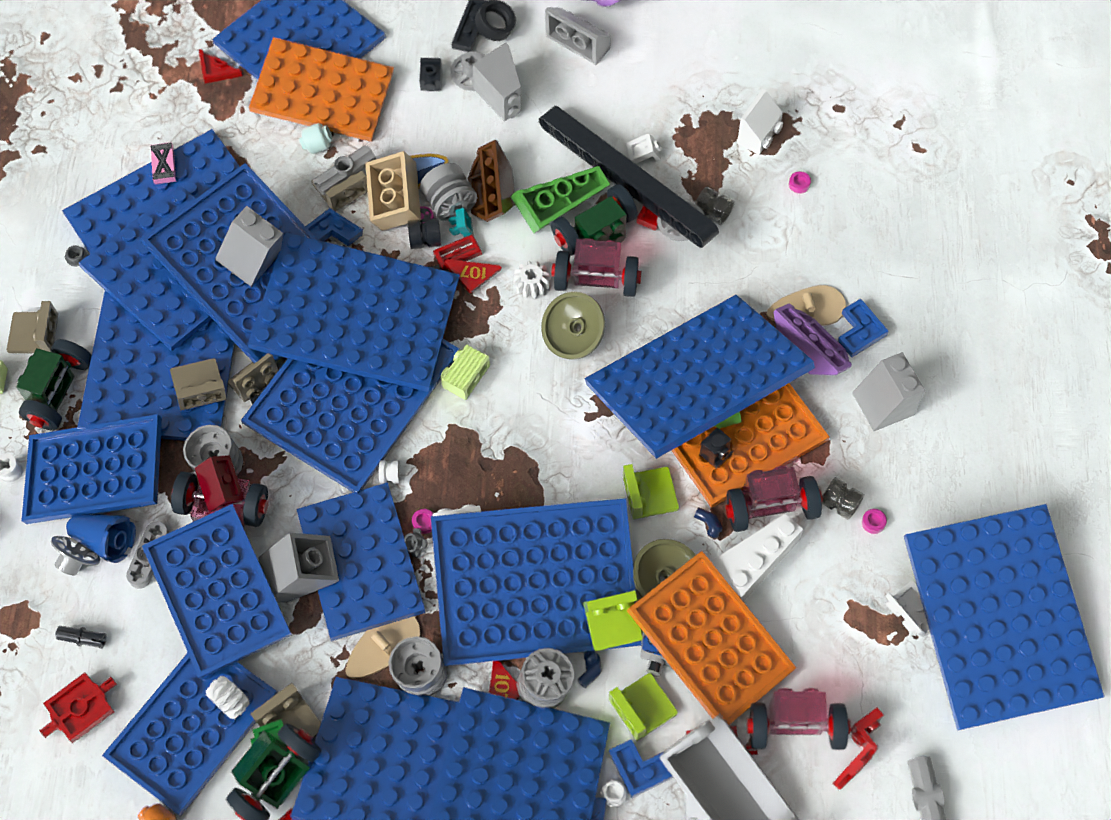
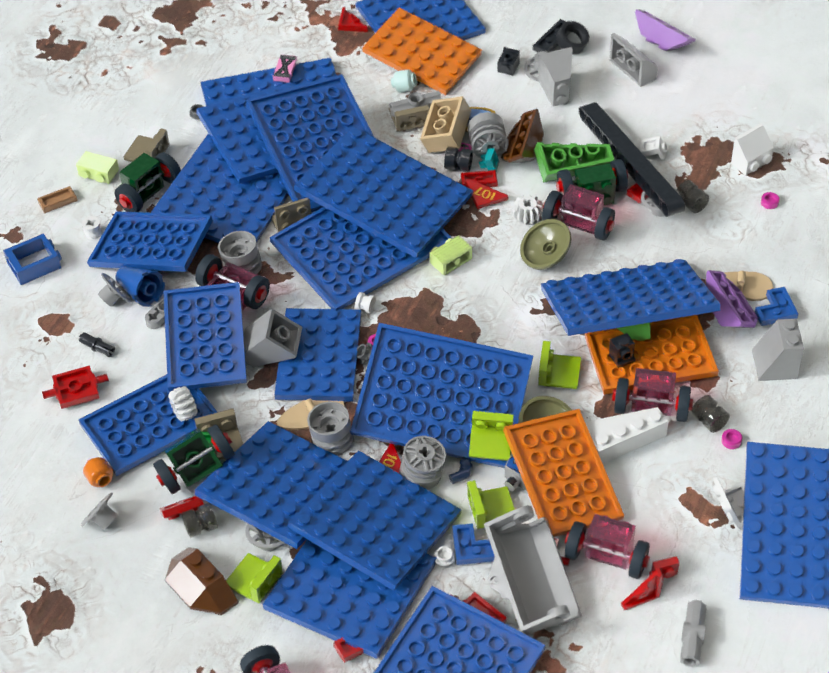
camera: 20 degrees right, 15 degrees down
dark tan bracket [170,358,226,411] -> none
dark red panel [195,455,244,512] -> none
light grey slope [215,206,283,287] -> none
blue plate [305,208,363,247] -> none
dark blue arm [694,507,723,538] -> none

